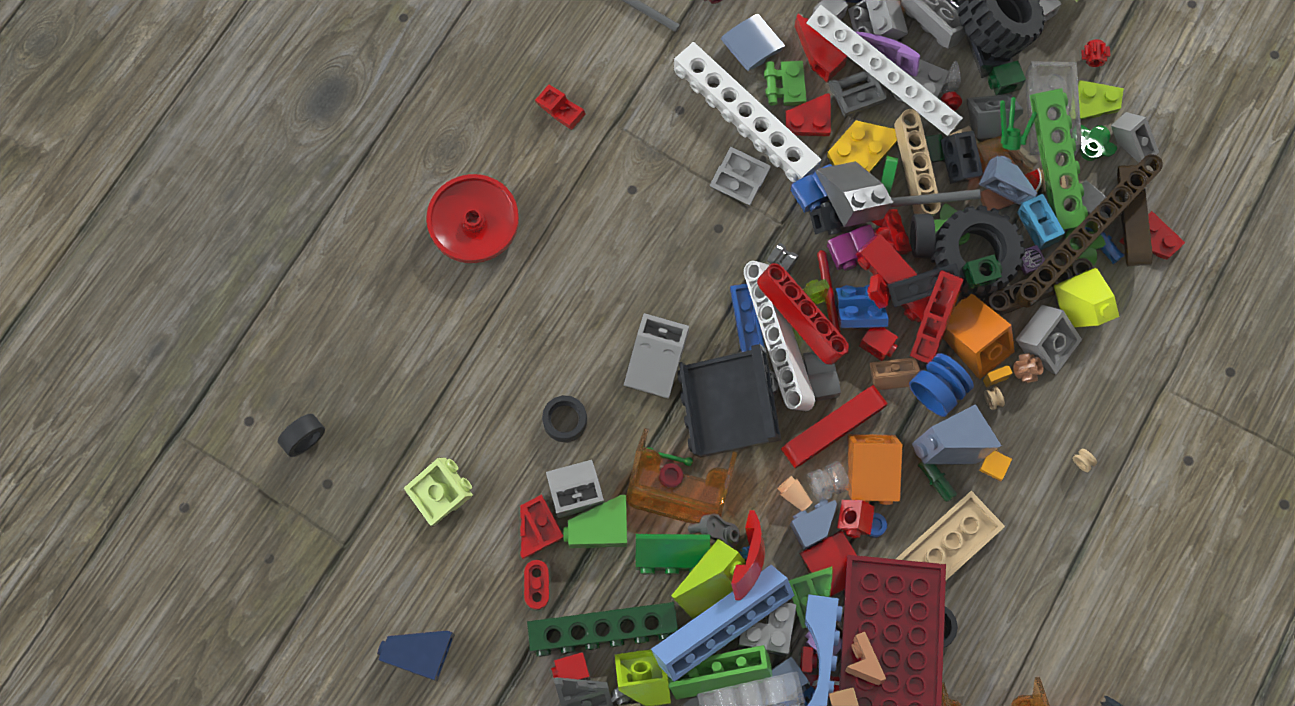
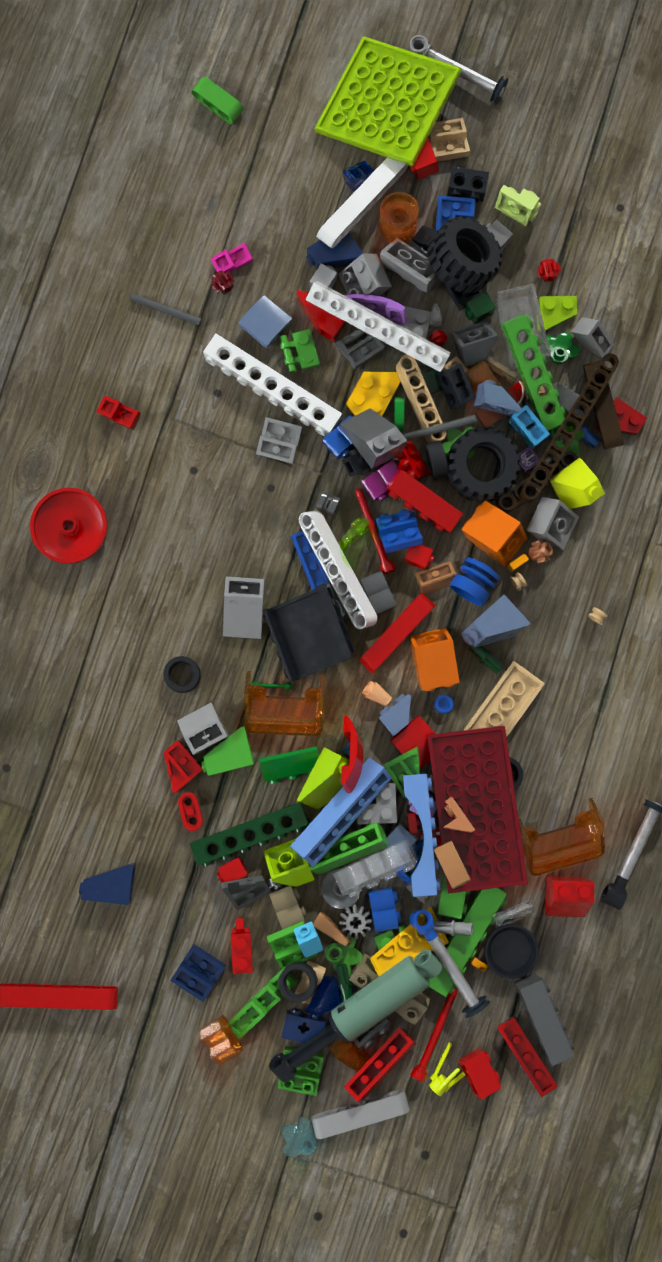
camera: 15 degrees left, 10 degrees up
yellowish green plate [404,458,473,526] -> none
dark red tile [659,463,683,488] -> none
dark grey piece [688,513,740,547] -> none
red beam [757,263,849,365] -> none
red wing [785,93,831,136] -> none
clear wheel [807,461,851,502] -> none
red brick [837,500,875,538] -> none
red plate [867,274,889,309] -> none
black tile [887,263,963,307] -> none
red slope [910,270,964,363] -> none
dark green brick [962,255,1002,290] -> none
light orange tile [979,451,1012,481] -> none
green plant [1000,97,1037,150] -> none

